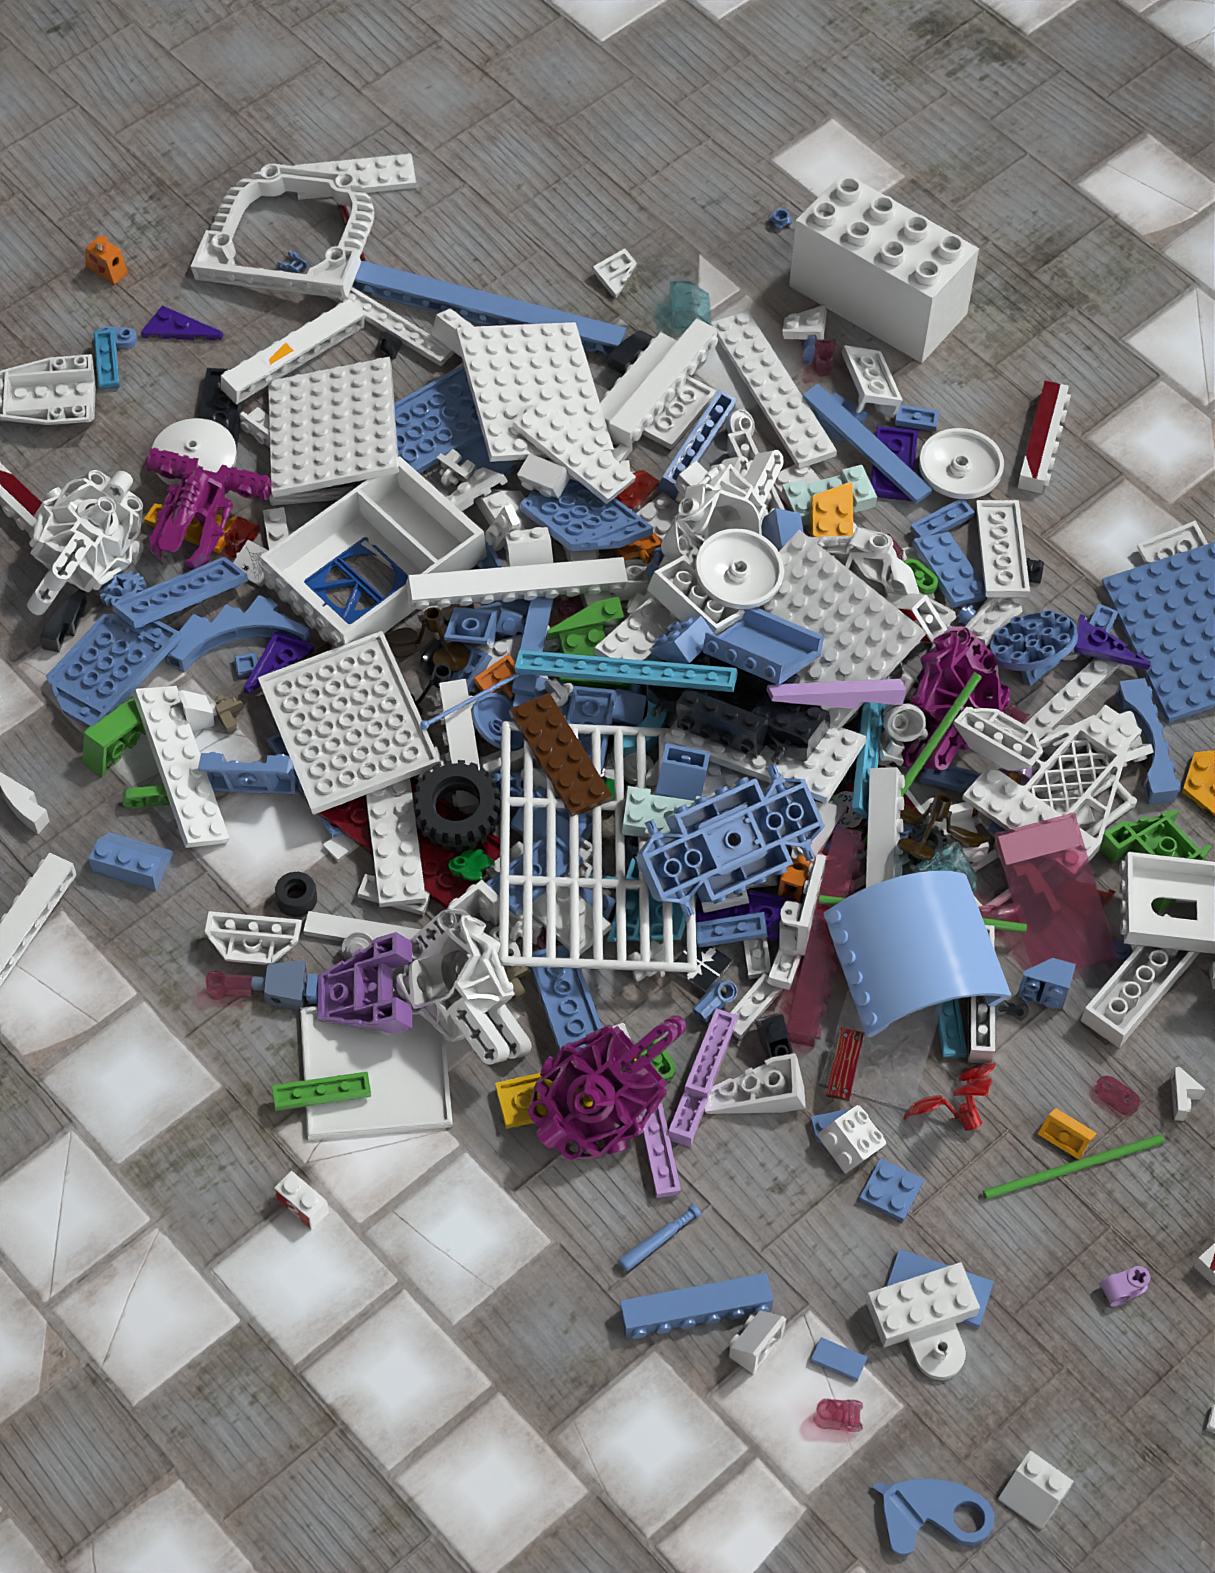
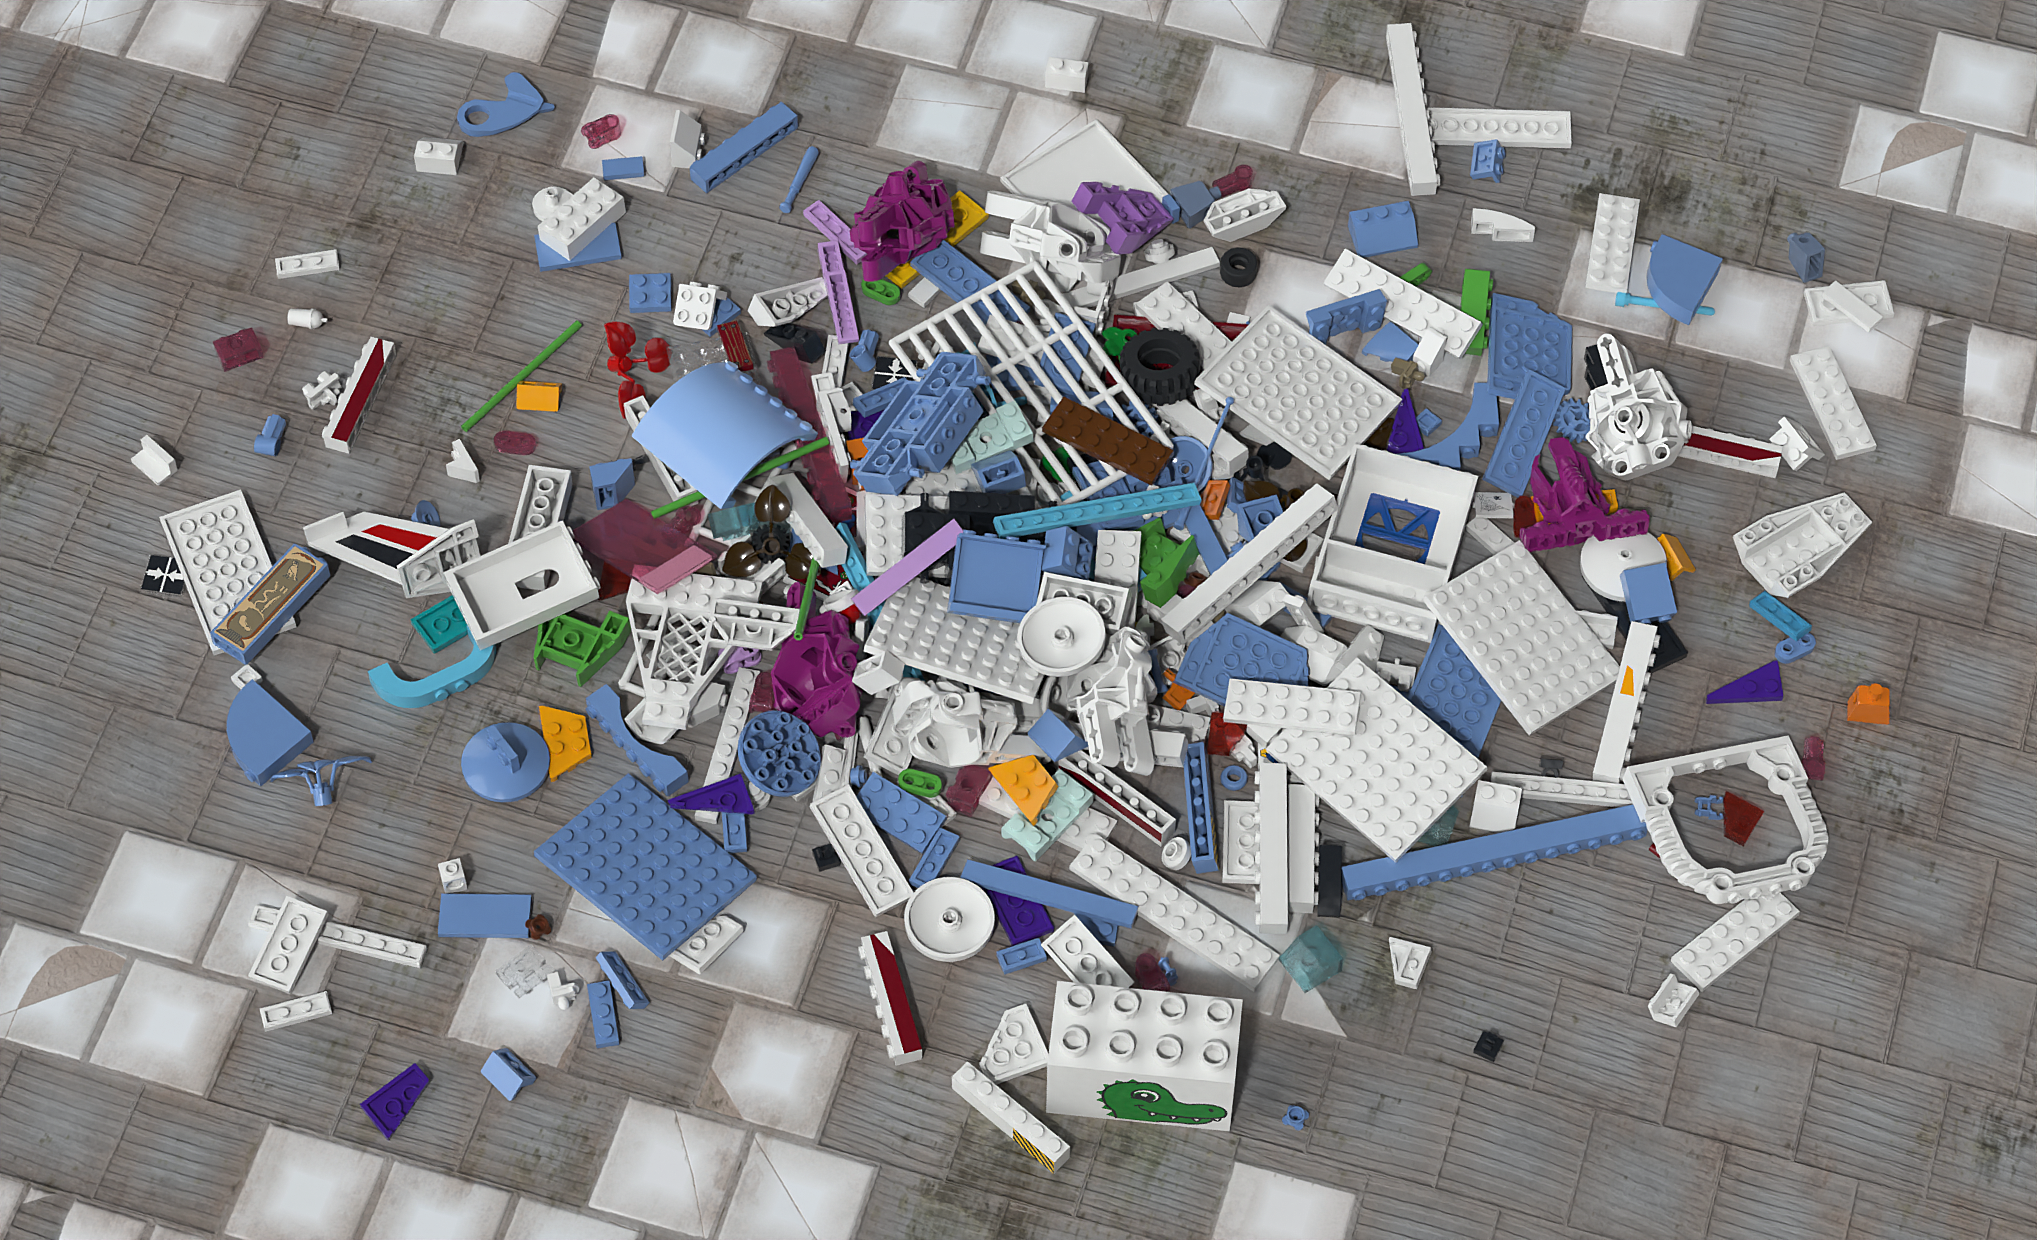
camera: 150 degrees right, 0 degrees up
bright green plate [272,1071,371,1111] -> none
white brick [517,454,571,499] -> none
white wing [782,305,827,340] -> none
lavender piece [1100,1266,1150,1307] -> none
none -> white brick [952,1061,1070,1174]
none -> white plate [979,1004,1049,1085]
none -> medium blue piece [1220,765,1248,791]
none -> medium blue slope [1362,321,1419,362]
none -> black tile [1473,1031,1504,1062]
none -> medium blue brick [1619,563,1677,625]
none -> white bracket [1648,974,1699,1027]
none -> light orange panel [1657,534,1696,581]
none -> clear red wing [1723,791,1764,847]
none -> clear pink piece [1801,736,1825,781]

